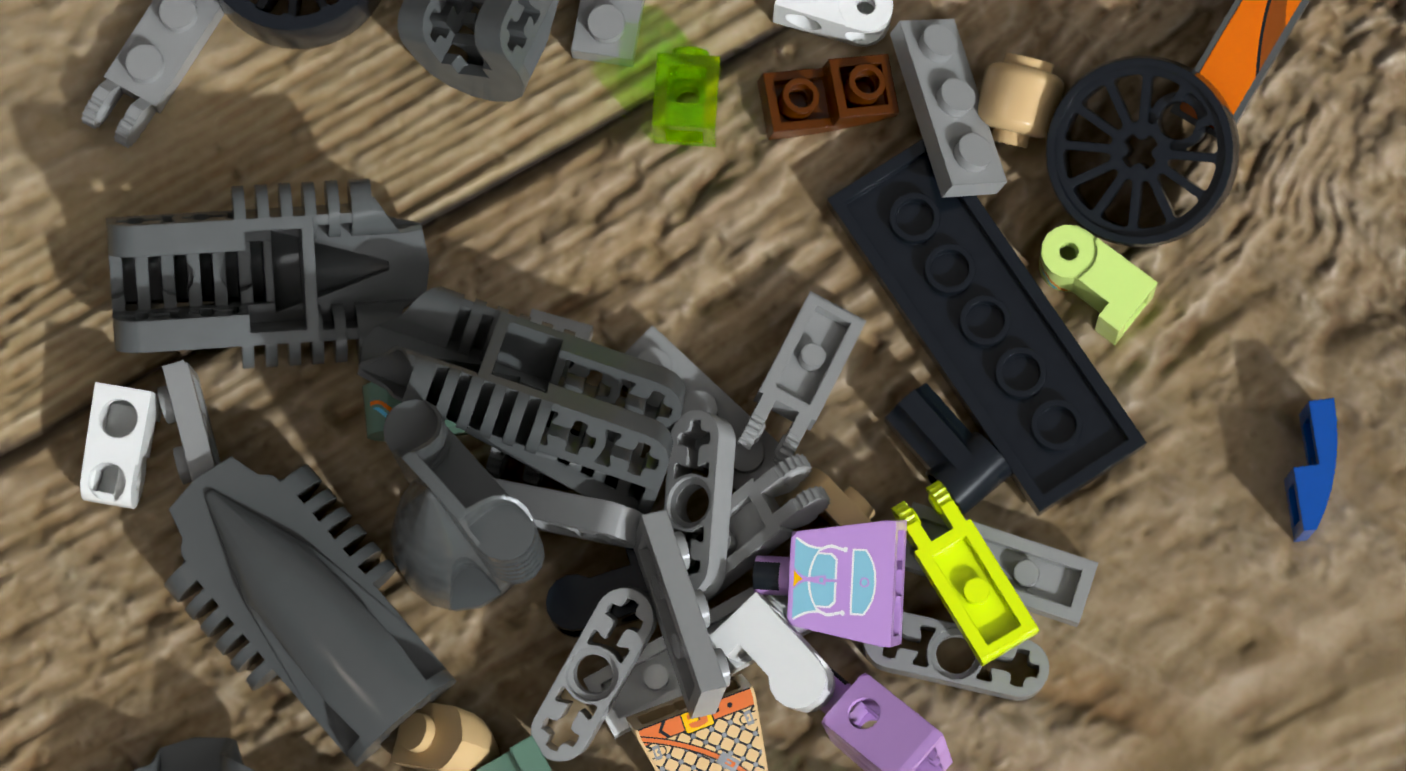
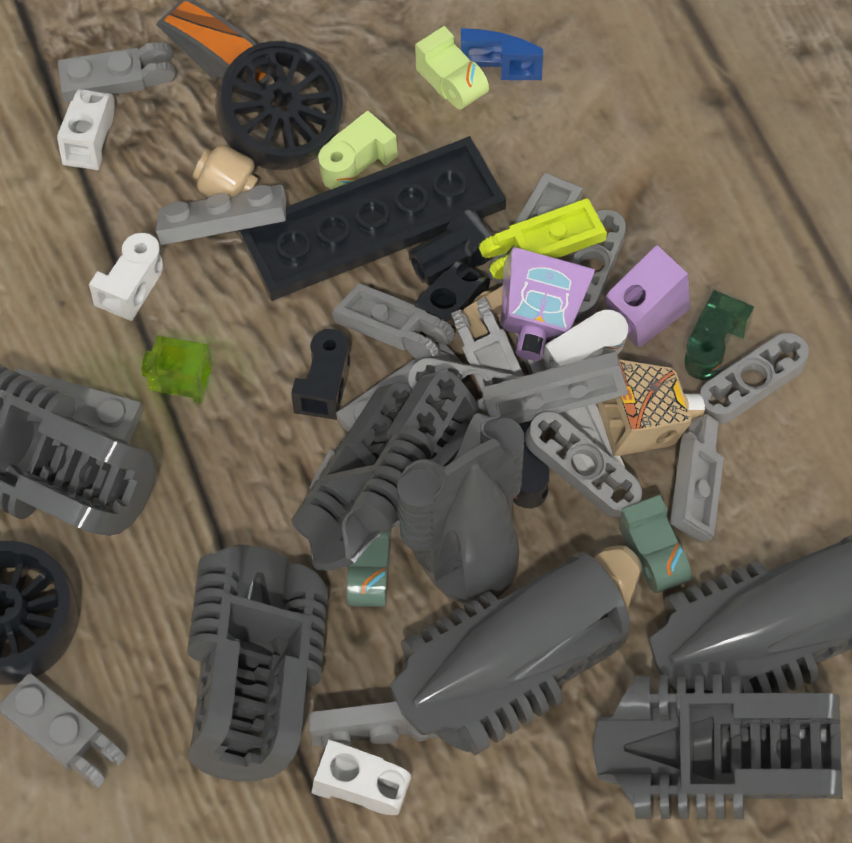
camera: 85 degrees left, 15 degrees down
reddish brown slope [757,54,899,140] -> none
none -> black leg [291,329,350,420]
none -> yellowish green leg [415,26,489,110]
none -> black leg [415,260,490,345]

